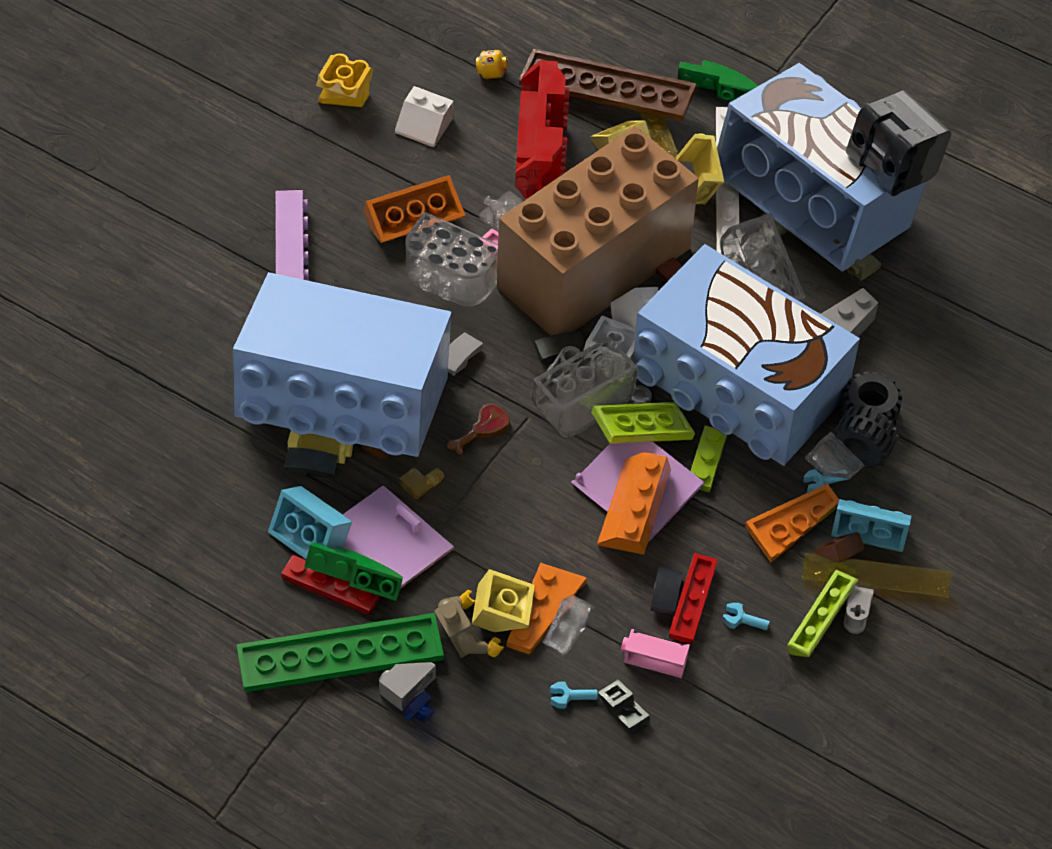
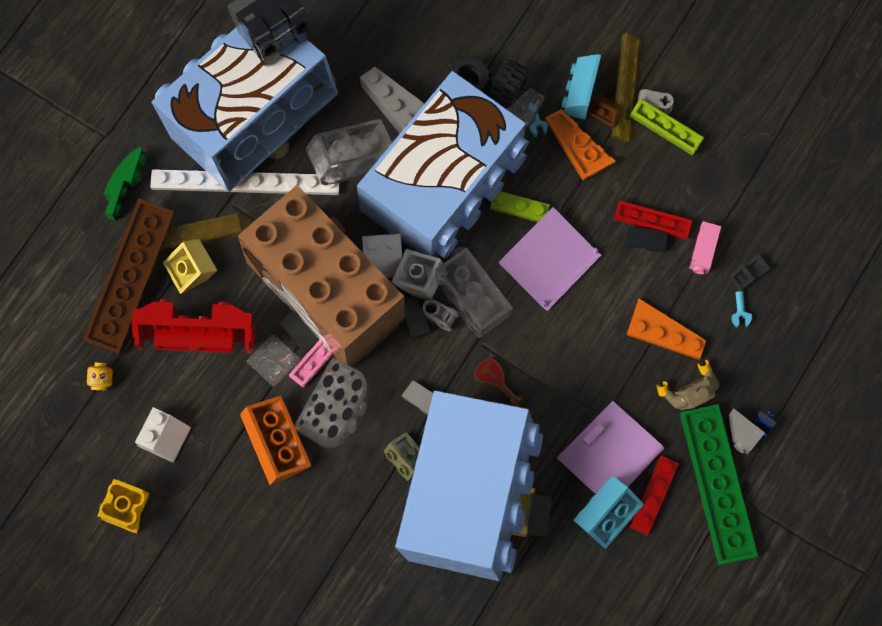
camera: 90 degrees left, 20 degrees up
lavender brick [276,190,309,281] -> none
green slope [304,542,404,601] -> none
clear yellow piece [397,467,445,500] -> none
light yellow slope [472,569,535,632] -> none
clear slope [544,595,594,654] -> none
lime tile [591,402,695,444] -> none
orange slope [597,452,671,555] -> none
light yellow panel [676,134,724,204] -> none
medium azure bar [722,603,770,630] -> none

